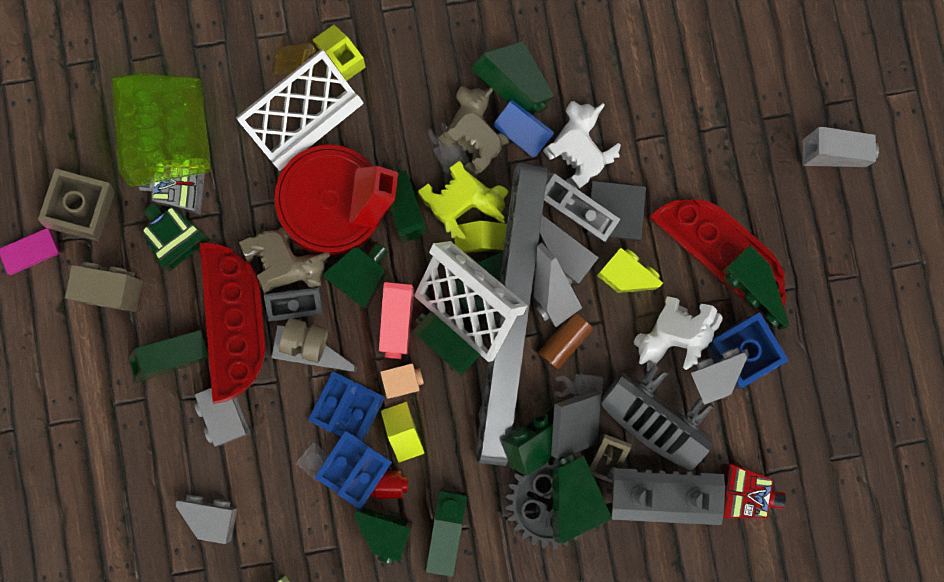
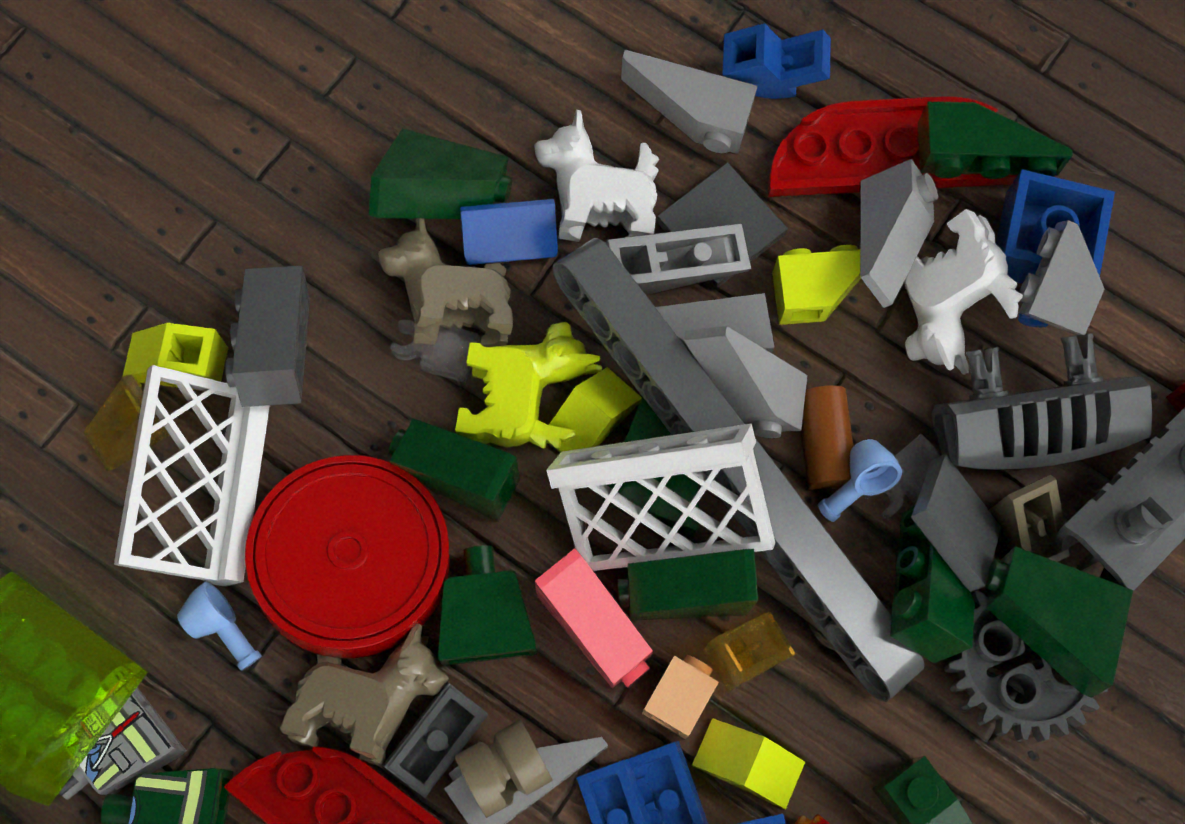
camera: 45 degrees left, 10 degrees down
red slope [349,166,398,228] -> none
none -> light blue bar [177,582,262,671]
none -> dark grey brick [226,266,310,407]
none -> light grey slope [621,50,757,154]
none -> clear yellow slope [704,611,795,693]
none -> blue brick [722,23,831,99]
none -> light blue bar [818,439,902,522]
none -> light grey slope [860,159,938,308]

